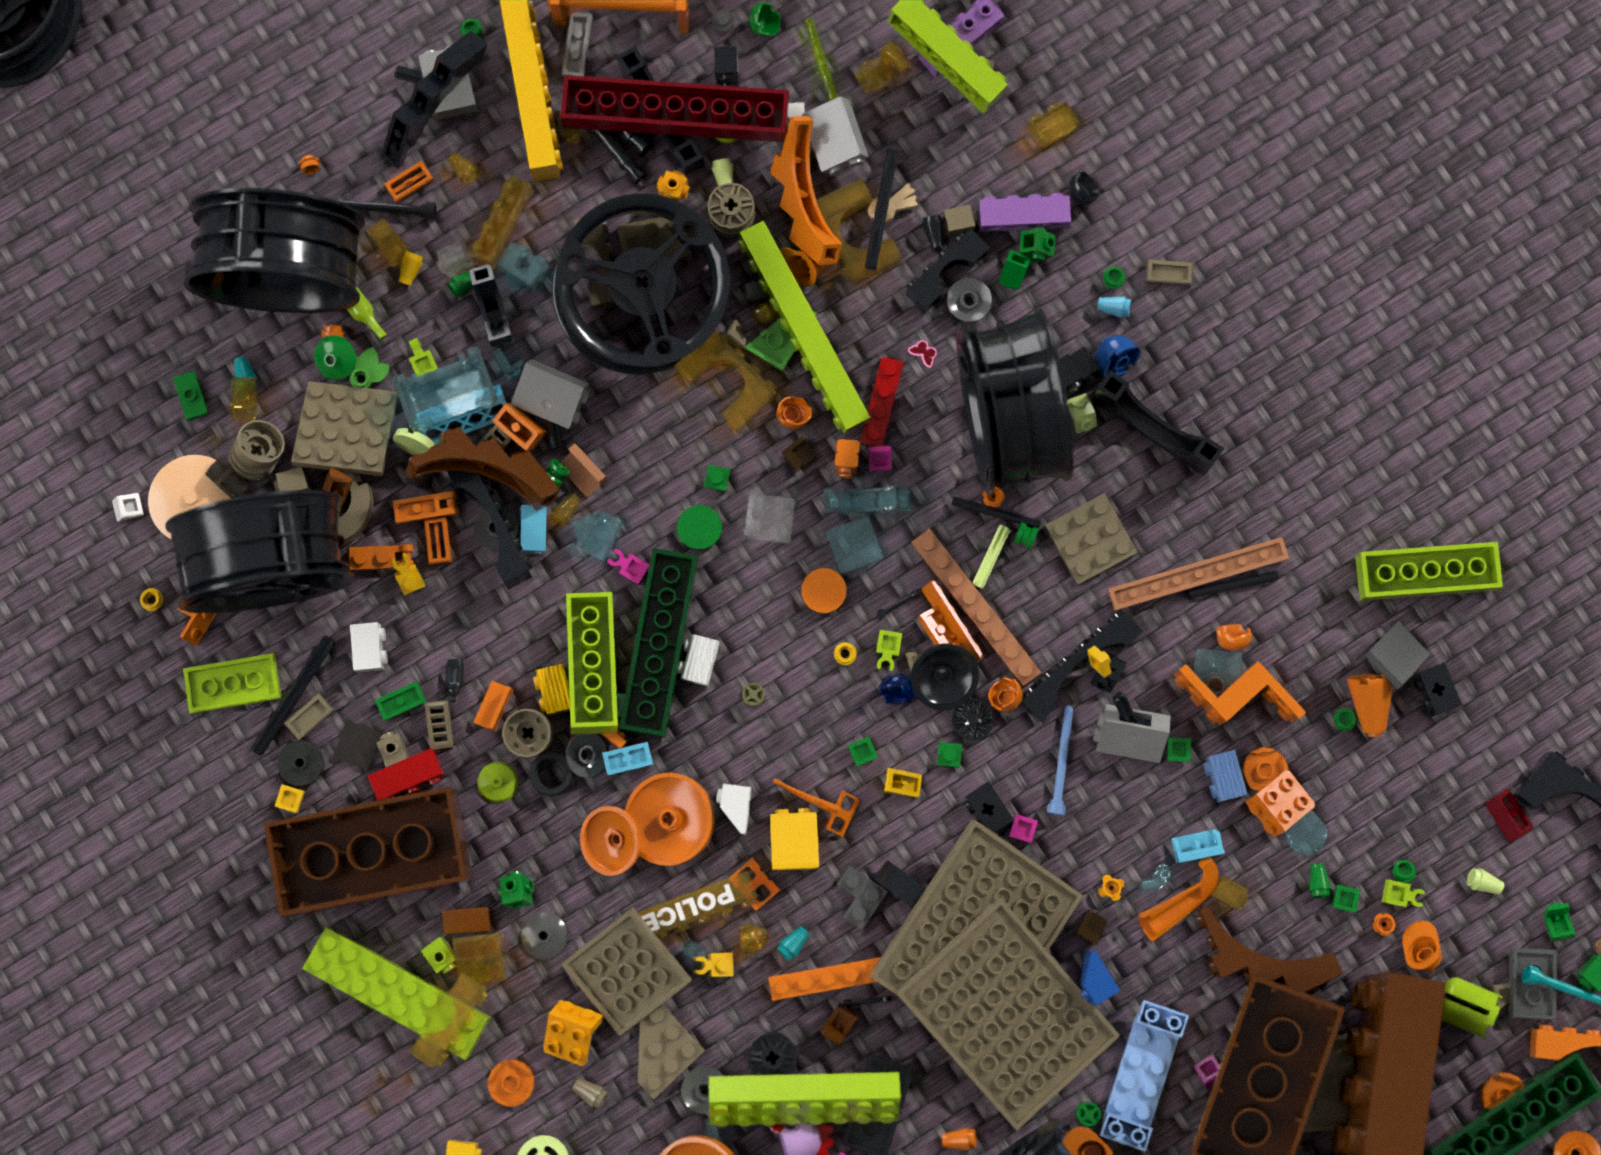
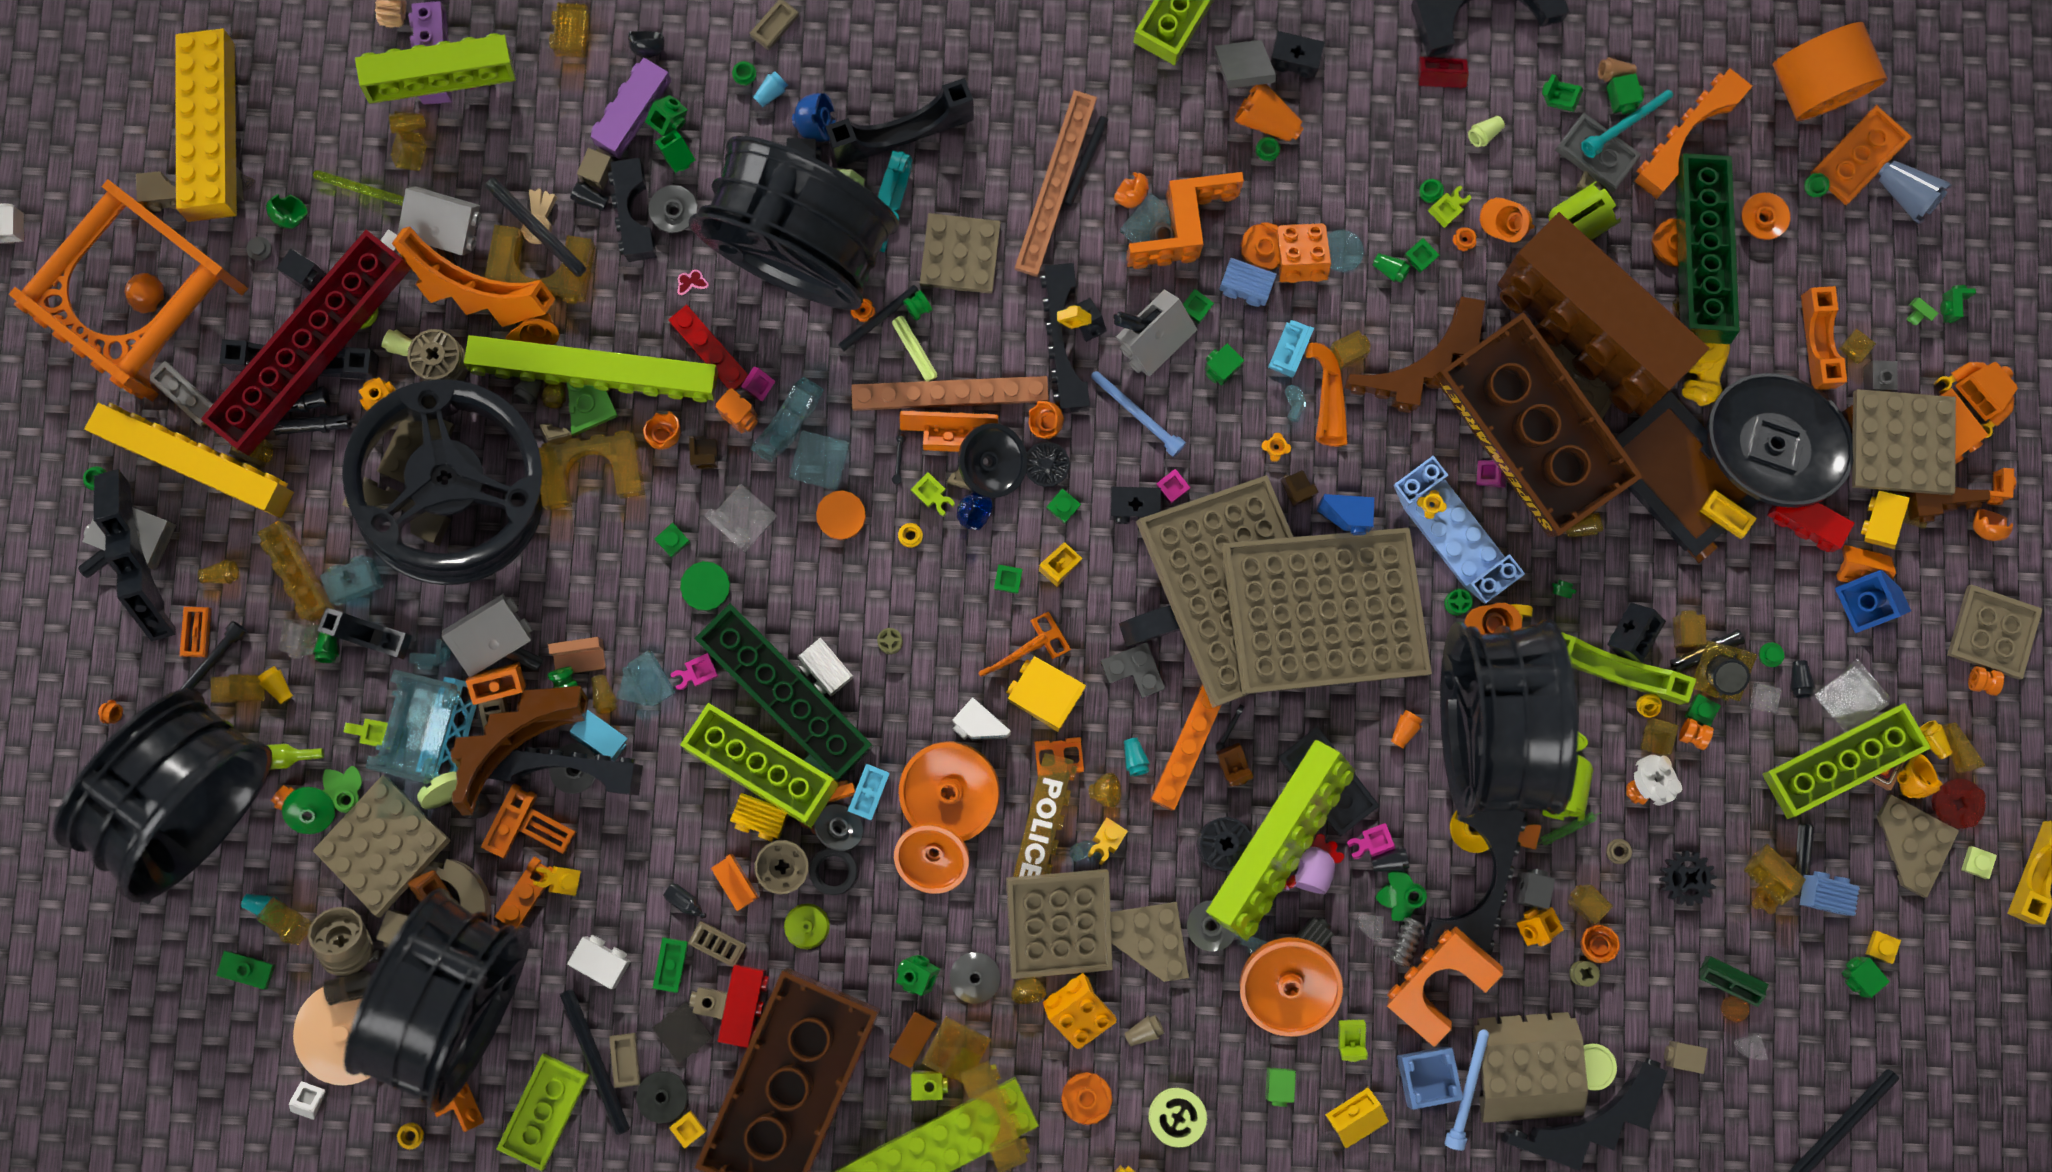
camera: 60 degrees left, 0 degrees up
none -> teal piece [878,151,912,253]
none -> clear yellow brick [1011,977,1047,1004]
none -> green brick [1204,343,1245,386]
none -> yellow plate [1417,490,1447,519]

